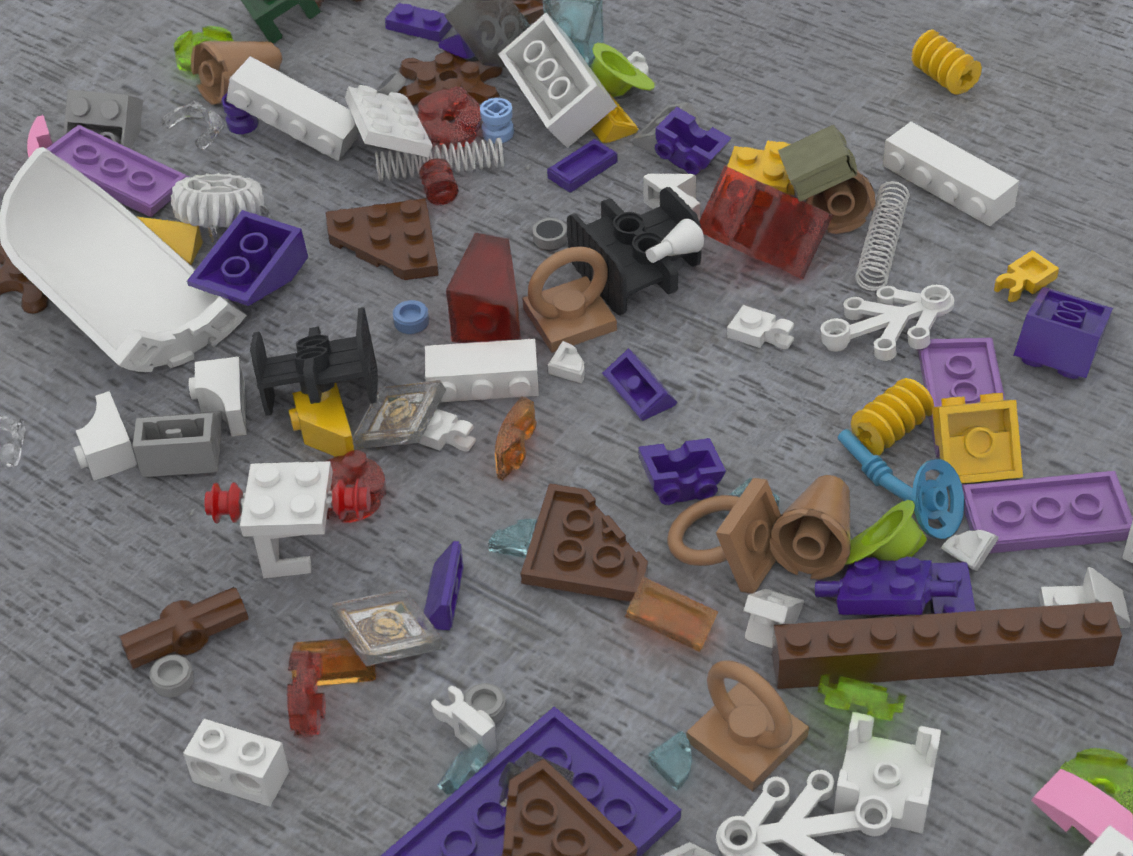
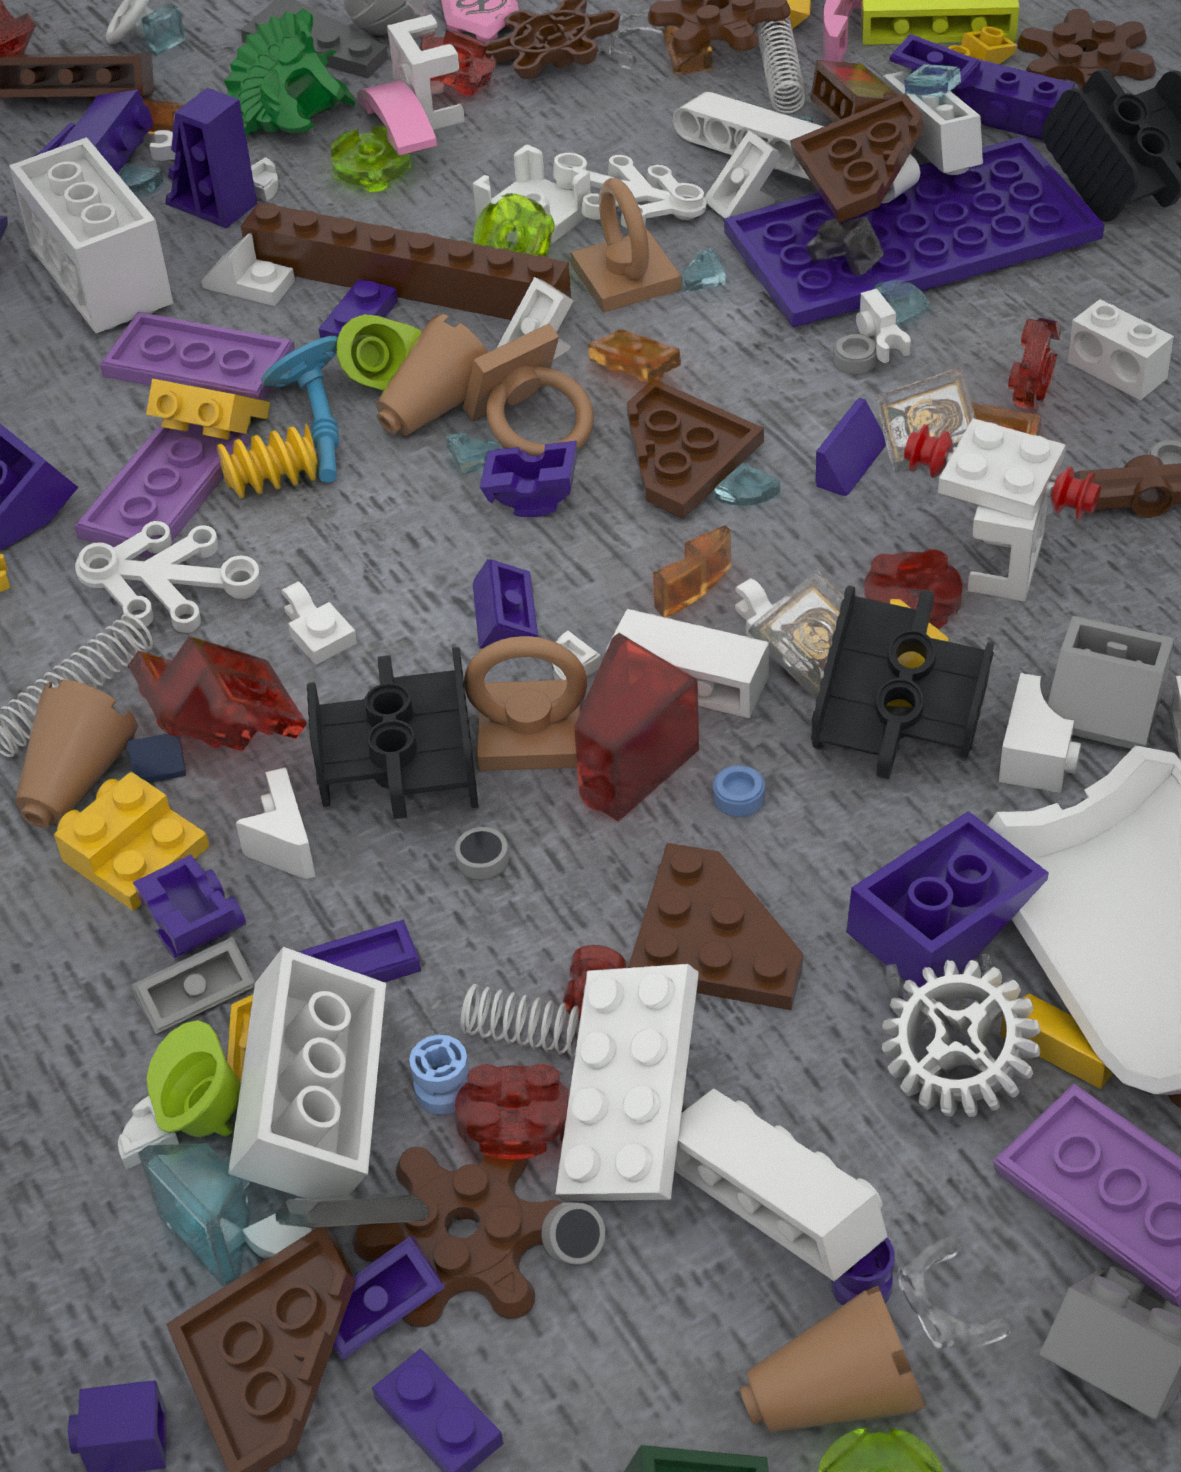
camera: 155 degrees left, 0 degrees up
white cone [646,219,704,263] -> none
olive piece [778,125,857,202] -> none
dark purple plate [815,557,958,615] -> none
white tile [941,530,999,571] -> none

